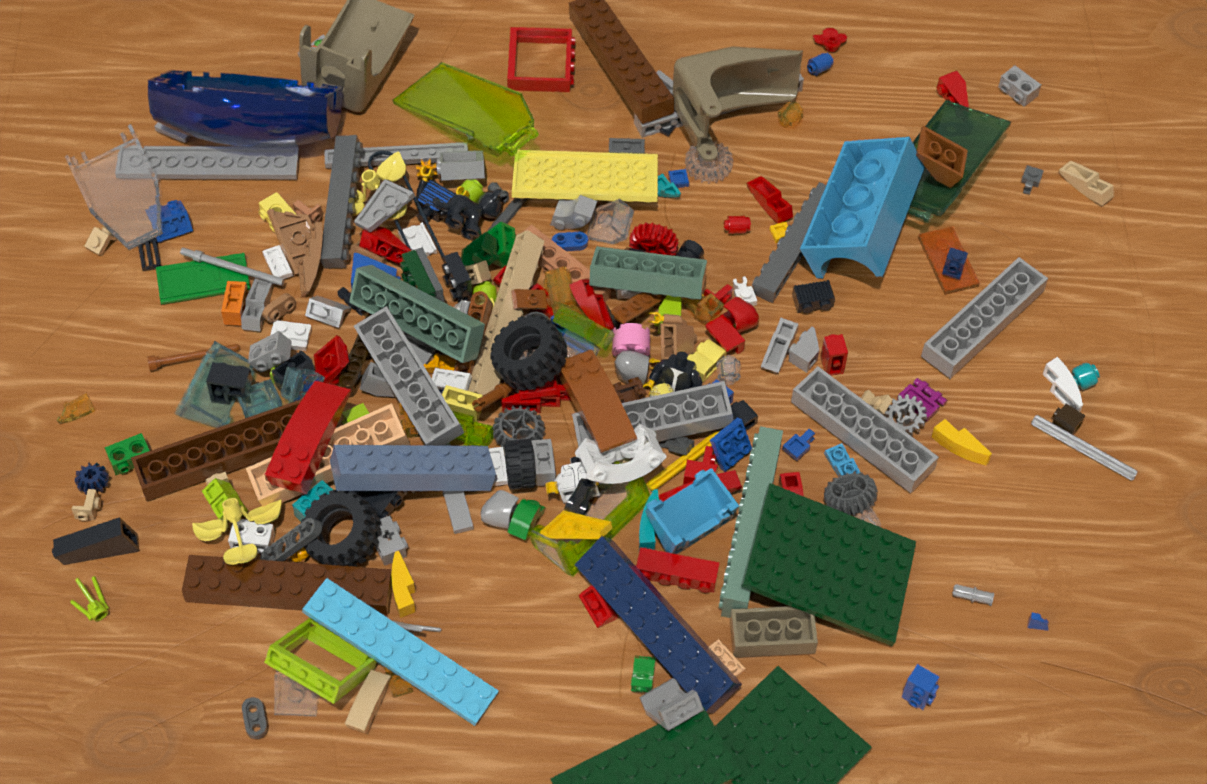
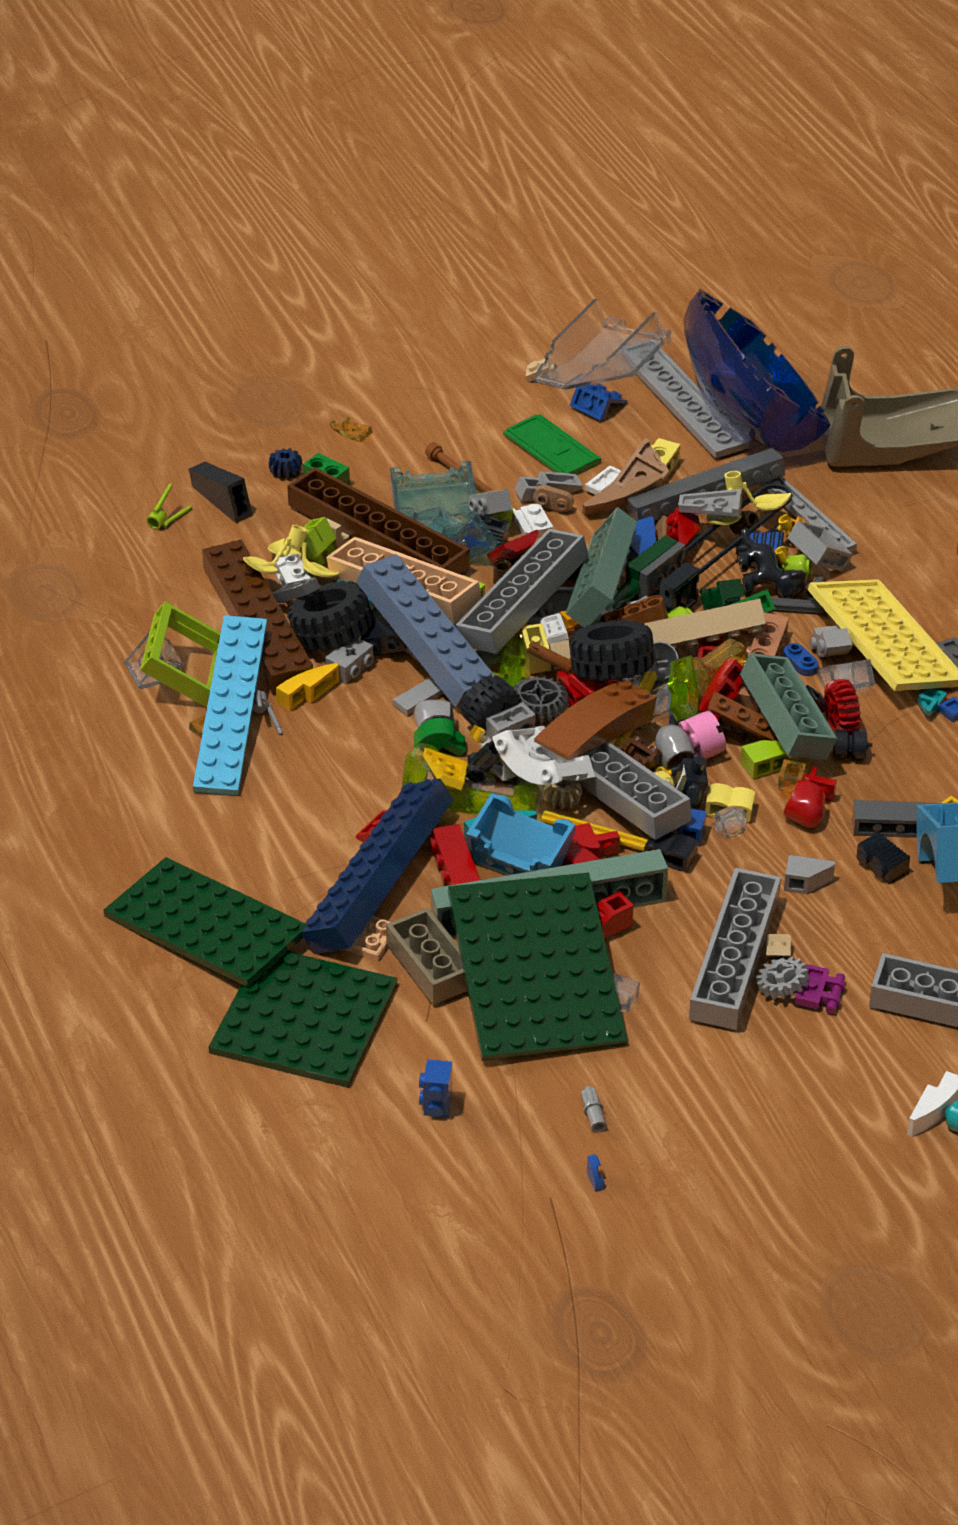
camera: 65 degrees right, 15 degrees down
tan bracket [72,489,101,521] -> none
black tile [137,236,161,271] -> none
light grey bar [180,247,285,286] -> none
black brick [206,362,252,405] -> none
orange brick [221,281,248,326] -> none
dark grey plate [242,697,267,739] -> none
red slope [264,380,351,494] -> none
nougat bracket [293,200,323,225] -> none
light grey panel [305,296,351,328] -> none
tan slope [345,670,391,734] -> none
clear neon green windscreen [392,62,539,157] -> none
white plate [398,222,437,257] -> none
tan slope [465,261,491,285] -> none
dark orange plate [511,289,547,310] -> none
green brick [631,655,656,693] -> none
light grey panel [639,678,704,730] -> none
medium nougat torso [648,312,697,370] -> none
dark grey plate [659,436,695,455] -> none
red panel [705,315,745,355] -> none
blue tile [710,417,752,471] -> none
red brick [724,215,751,234] -> none
white plate [733,276,757,306] -> none
light grey slope [761,318,799,374] -> none
blue plate [782,429,815,461] -> none
red brick [820,334,848,376] -> none
dark azure slope [824,443,860,477] -> none
dark grey gear [824,471,878,516] -> none
yellow slope [931,419,992,466] -> none
light grey axle [1031,415,1138,480] -> none
dark brown brick [1052,403,1085,435] -> none

